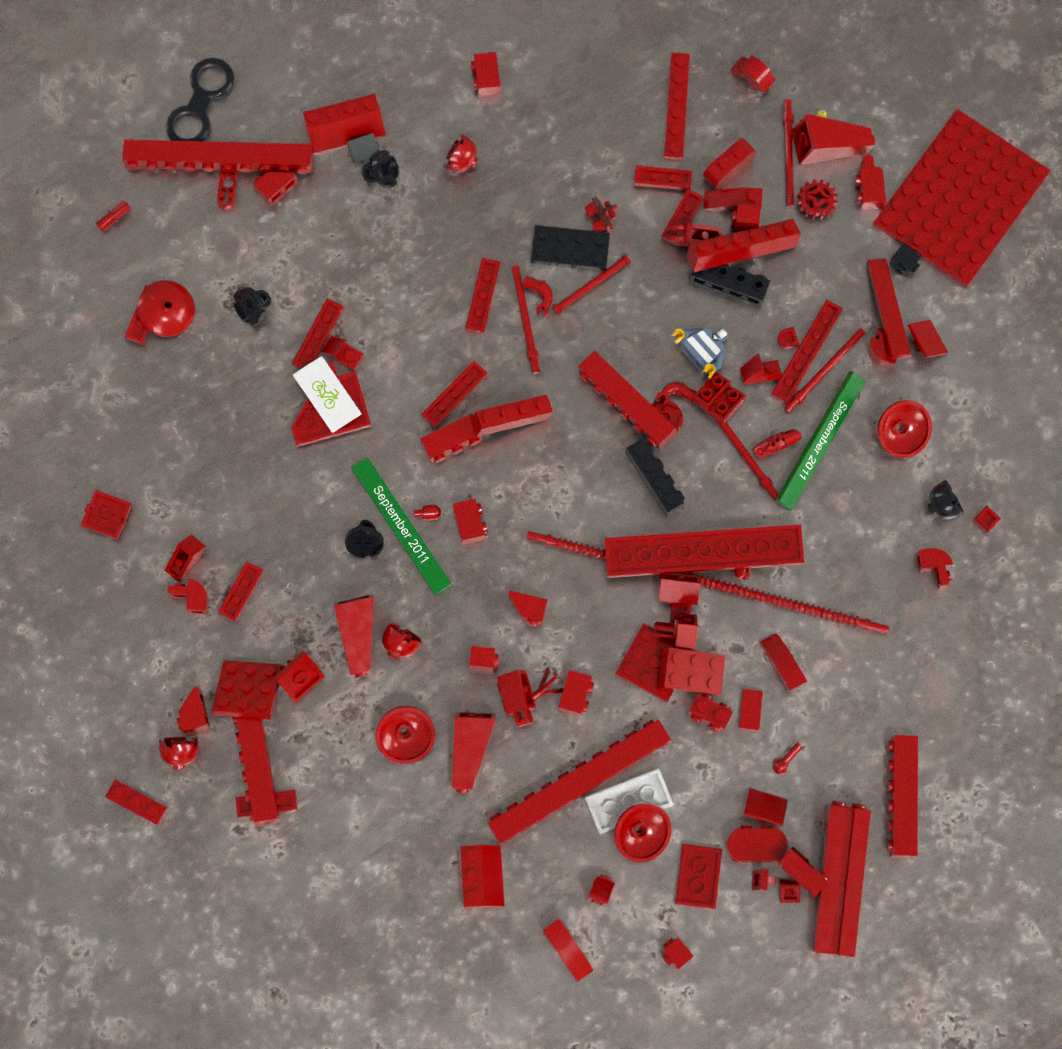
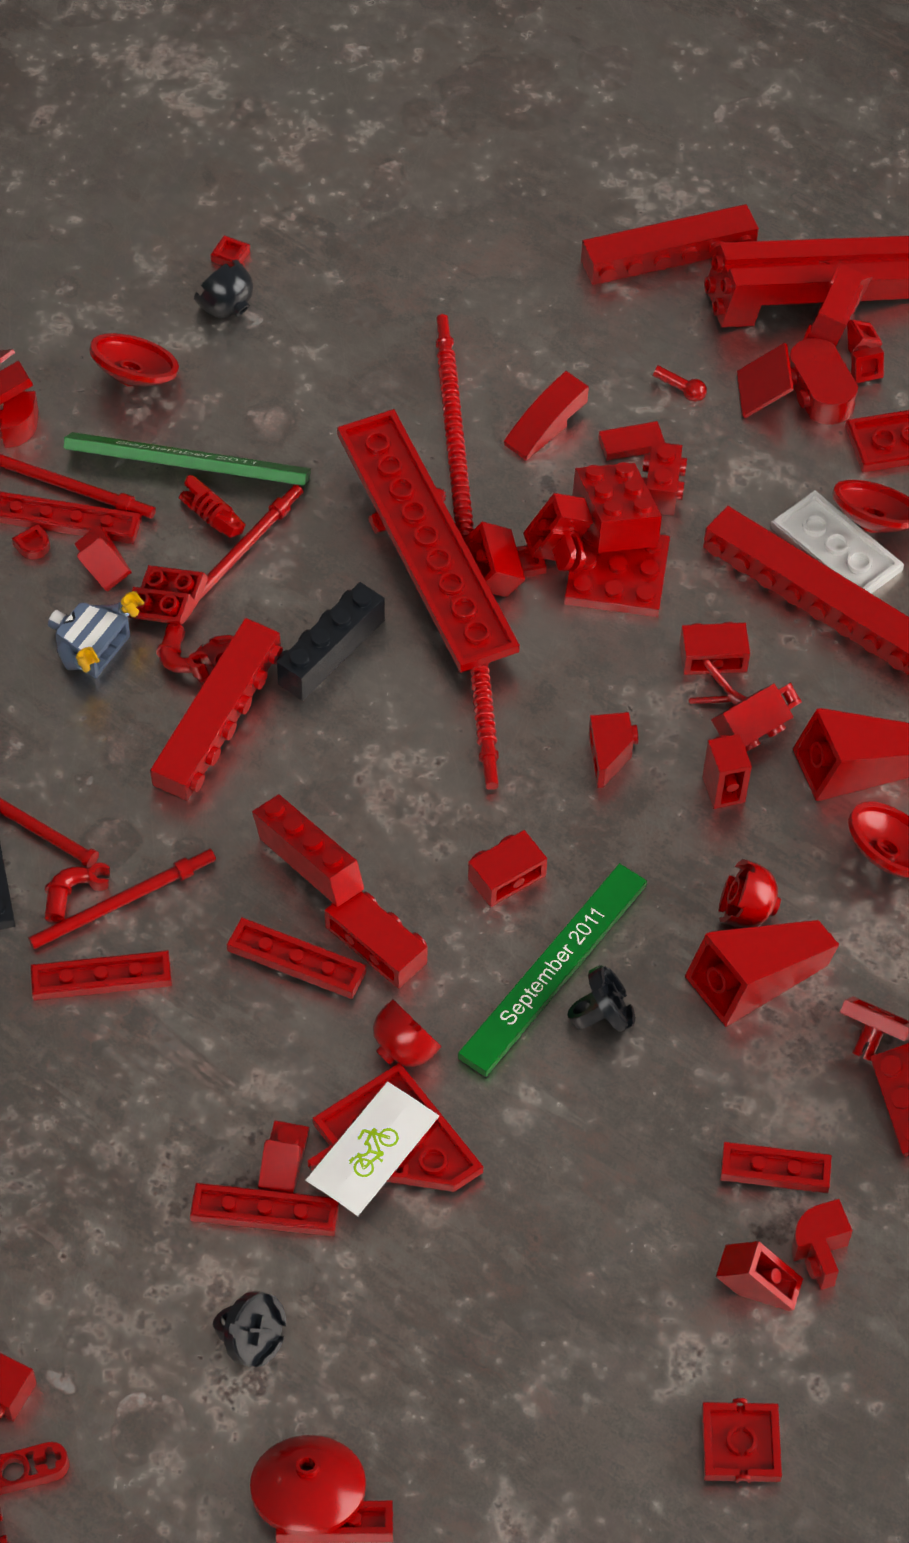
camera: 110 degrees left, 20 degrees down
red cylinder [414,505,441,521] -> none
red brick [916,548,953,590] -> none
none -> red cylinder [373,999,442,1067]

